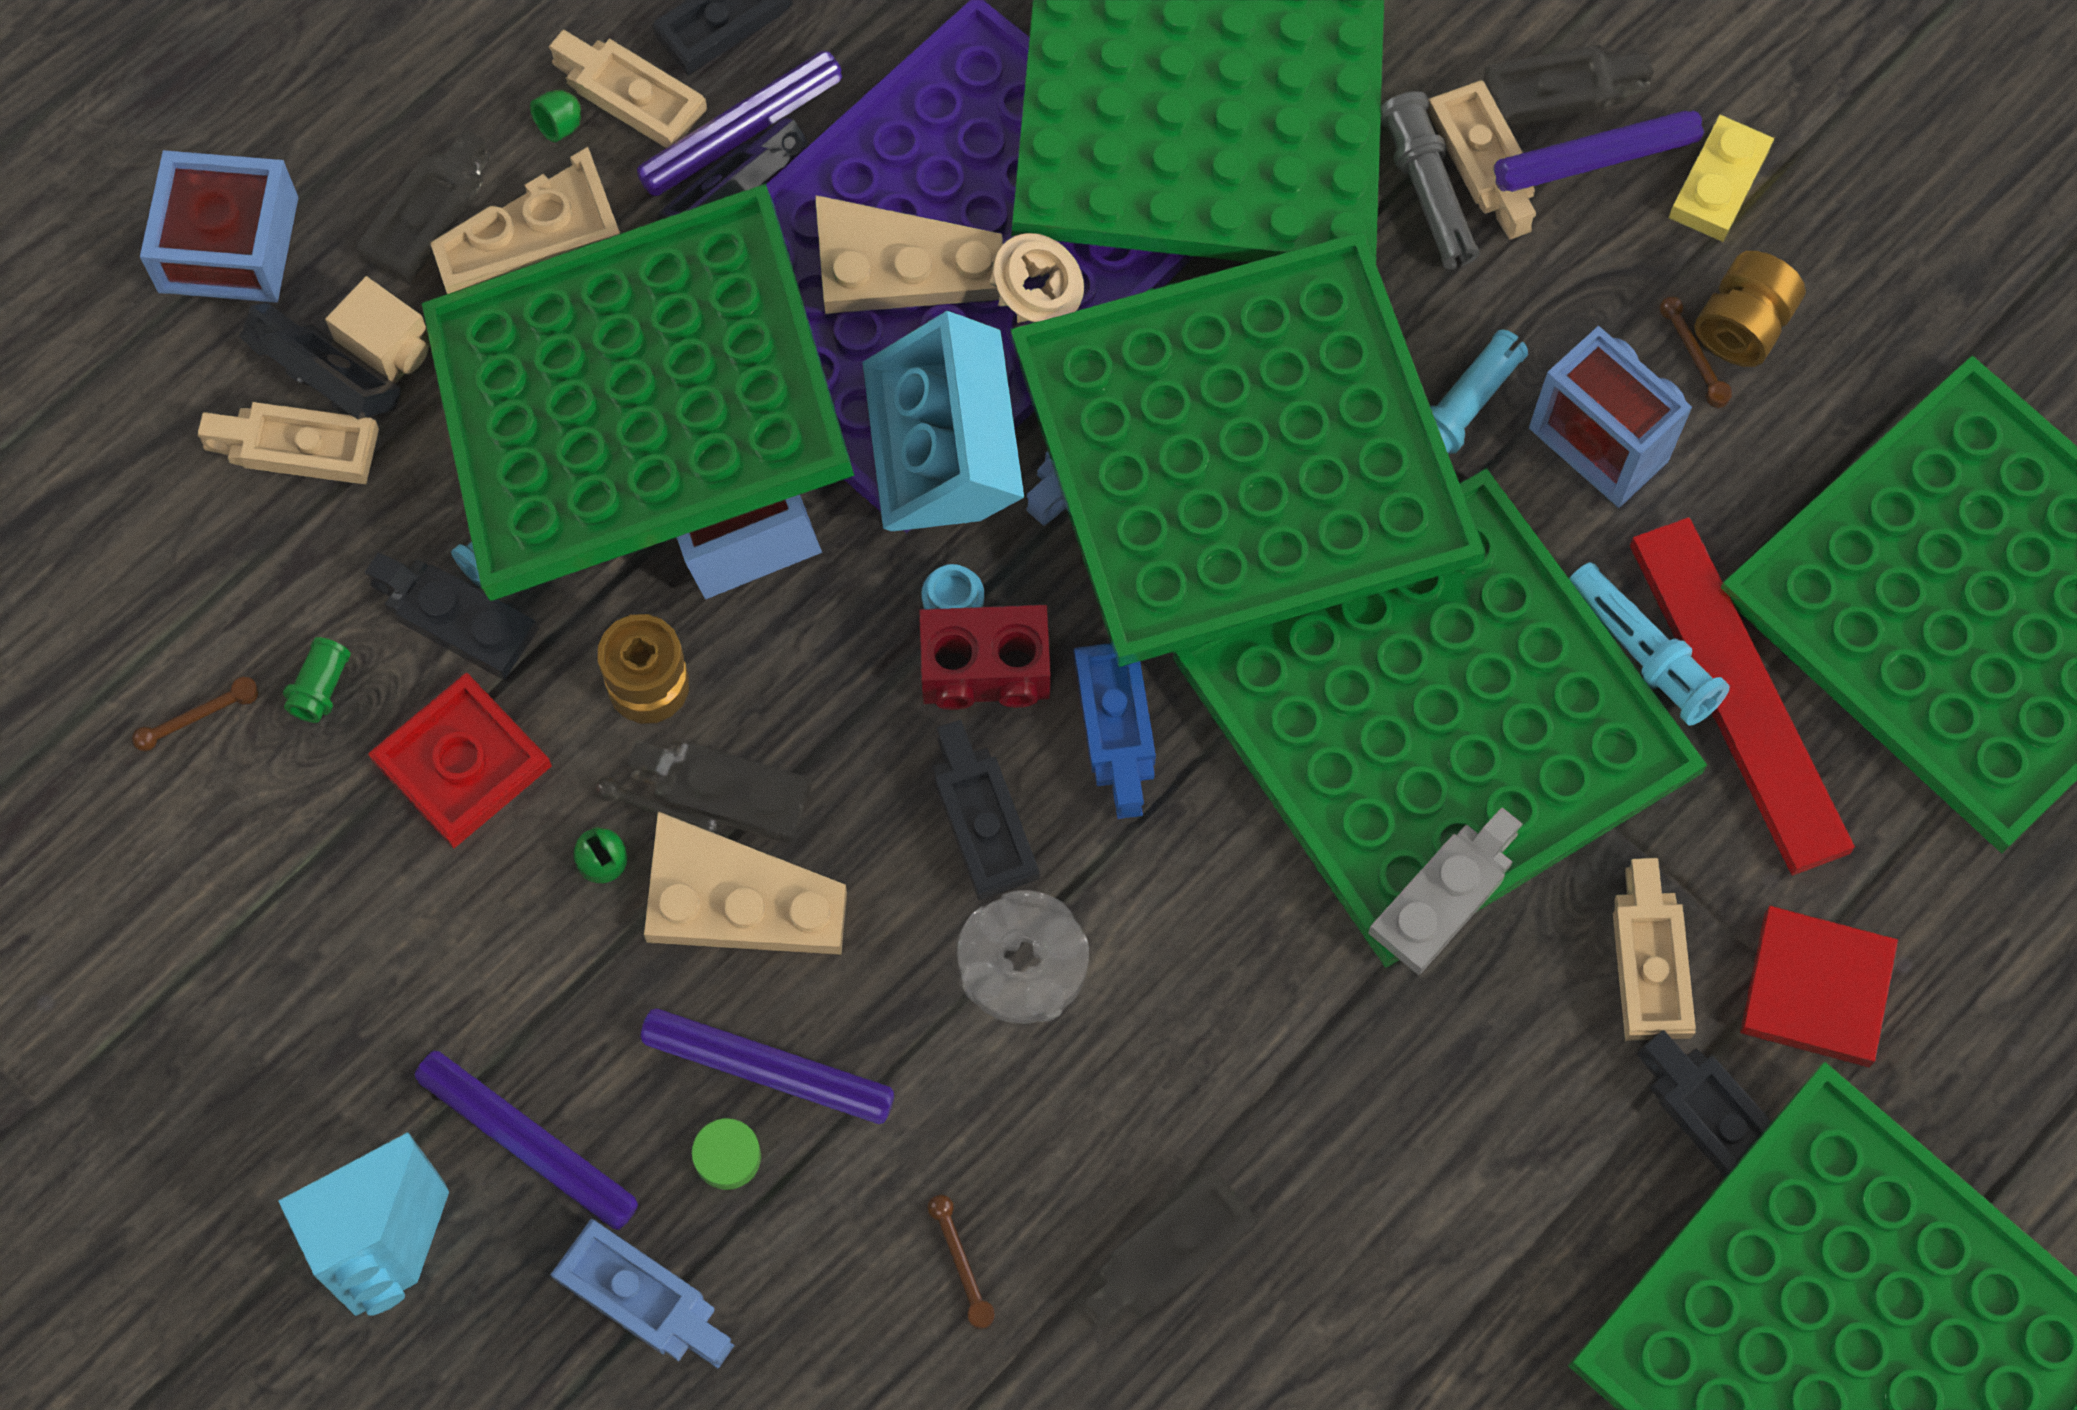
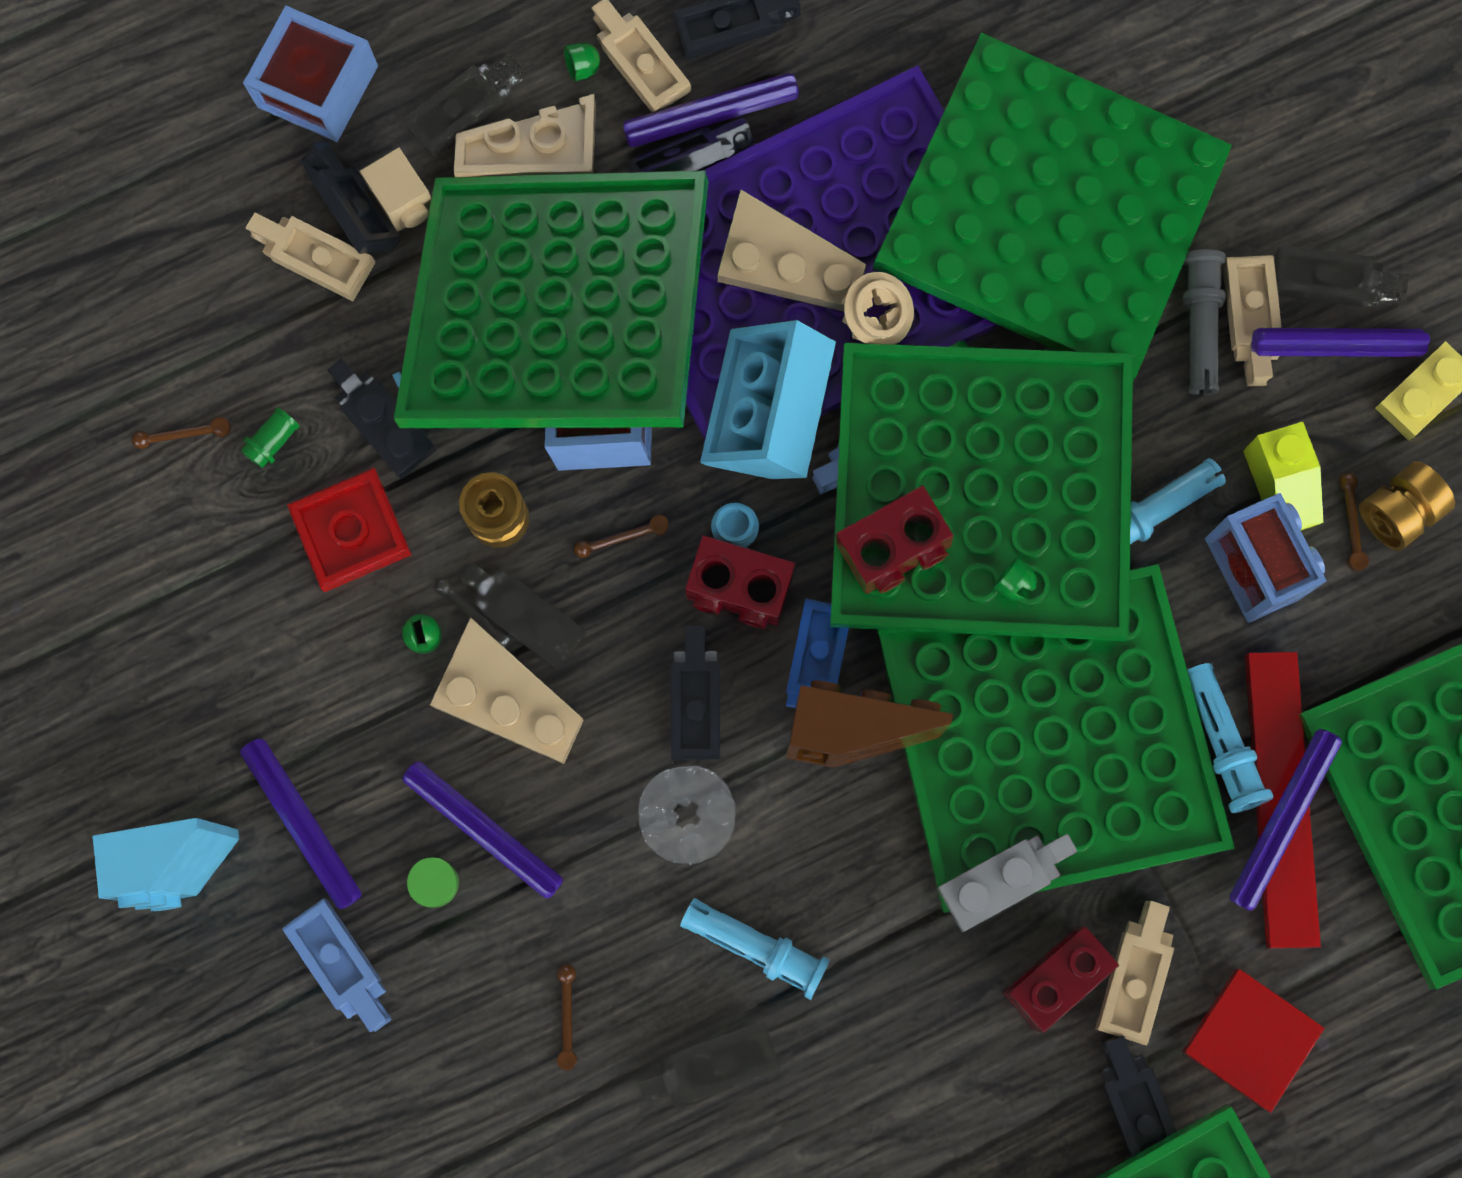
camera: 25 degrees right, 10 degrees up
none -> reddish brown hinge [573,515,669,558]
none -> medium azure pin [680,898,830,1000]
none -> reddish brown slope [785,680,953,768]
none -> dark red brick [836,485,954,594]
none -> green hinge [993,557,1037,601]
none -> dark red brick [1002,926,1120,1033]
none -> dark purple axle [1230,729,1342,911]
none -> neon yellow slope [1243,422,1323,531]

